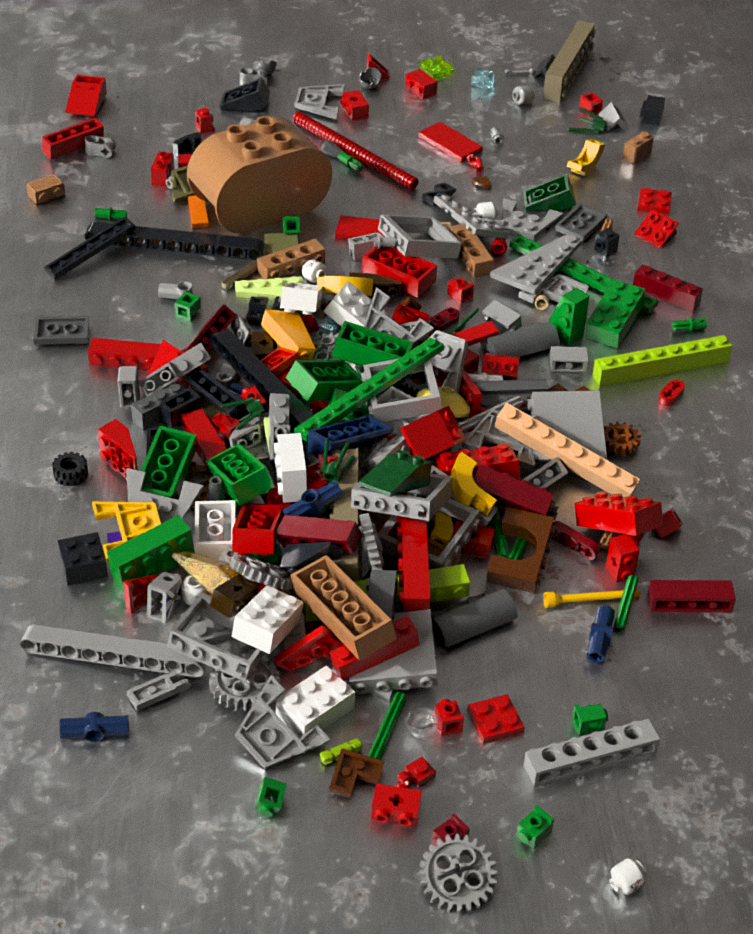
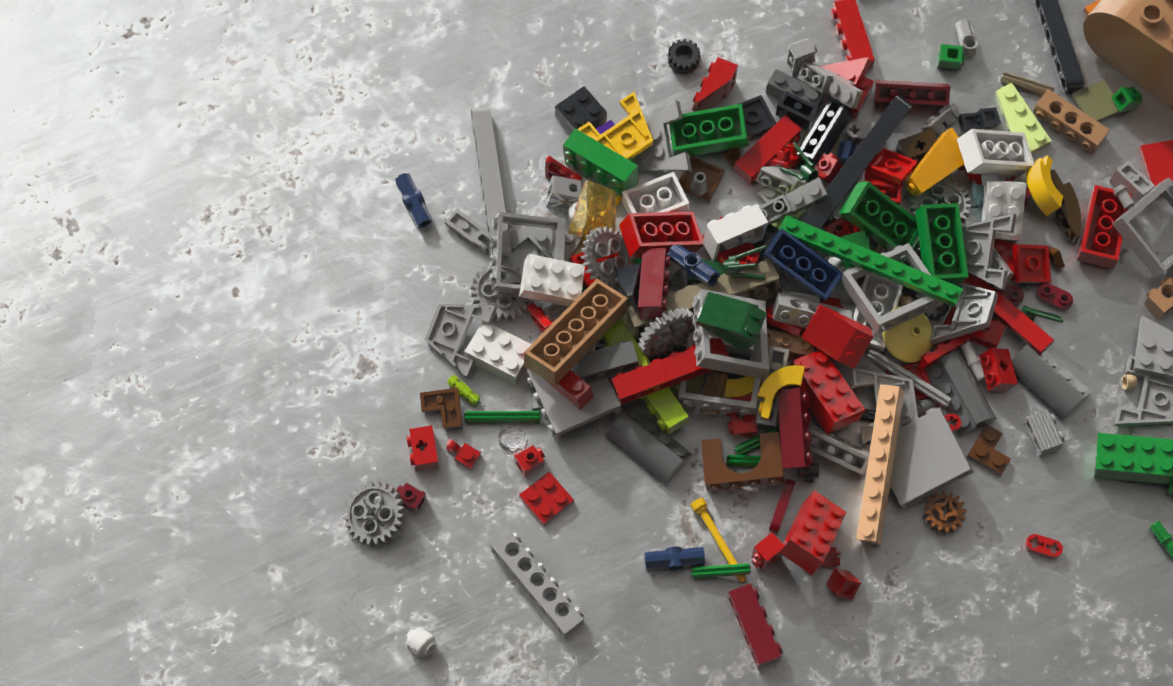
camera: 70 degrees right, 25 degrees up
green brick [205,444,274,505] -> none
dark brown brick [210,574,259,619] -> none
green brick [254,777,287,817] -> none
white head [302,259,327,284] -> none
red brick [447,277,474,304] -> none
light grey hinge [482,300,522,331] -> none
green brick [516,805,554,849] -> none
green wedge [548,288,590,346] -> none
green brick [572,704,608,736] -> none
lime brick [592,335,733,387] -> none

